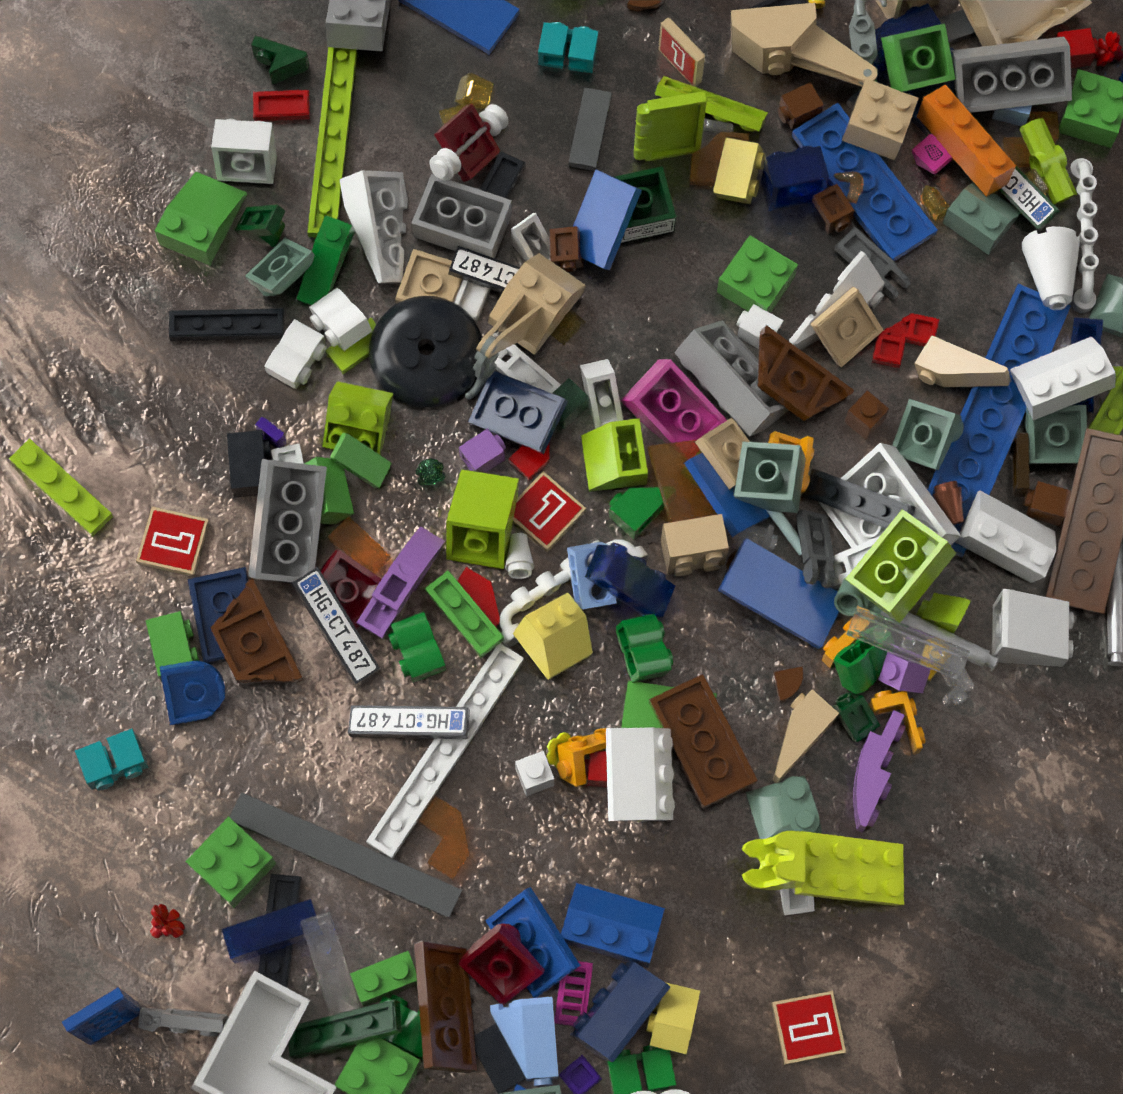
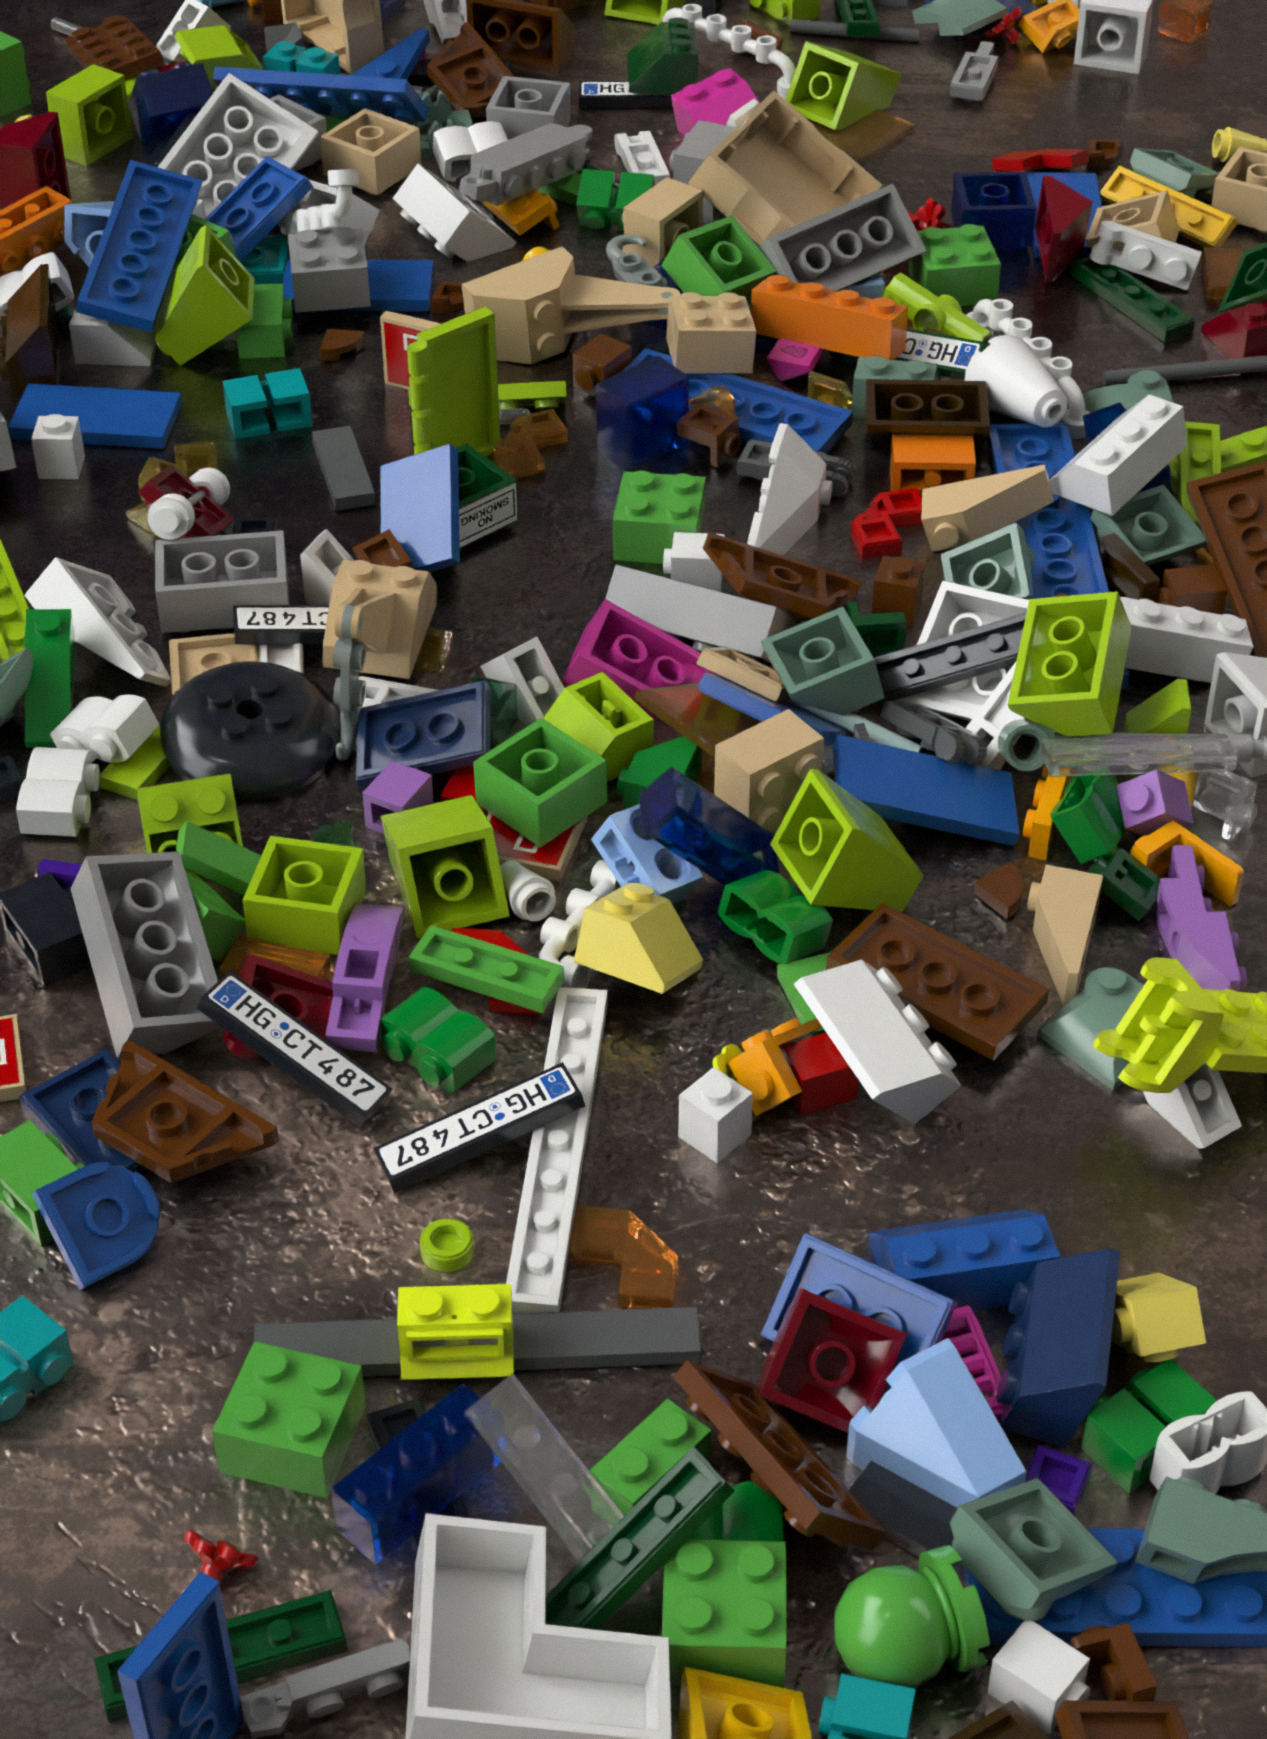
camera: 25 degrees left, 30 degrees down
light yellow brick [713,138,766,204] -> none
tan tile [811,287,884,368] -> none
none -> white brick [31,414,85,480]
none -> dark green tile [93,1590,348,1721]
none -> clear yellow slope [174,440,217,472]
none -> lime brick [243,836,366,955]
none -> neon yellow window [397,1284,514,1380]
none -> lime tile [420,1218,474,1272]
none -> bright green brick [473,718,608,847]
none -> lime slope [770,769,924,912]
none -> dark green bracket [847,601,906,658]
none -> dark brown slope [864,379,990,444]
none -> orange brick [890,434,976,496]

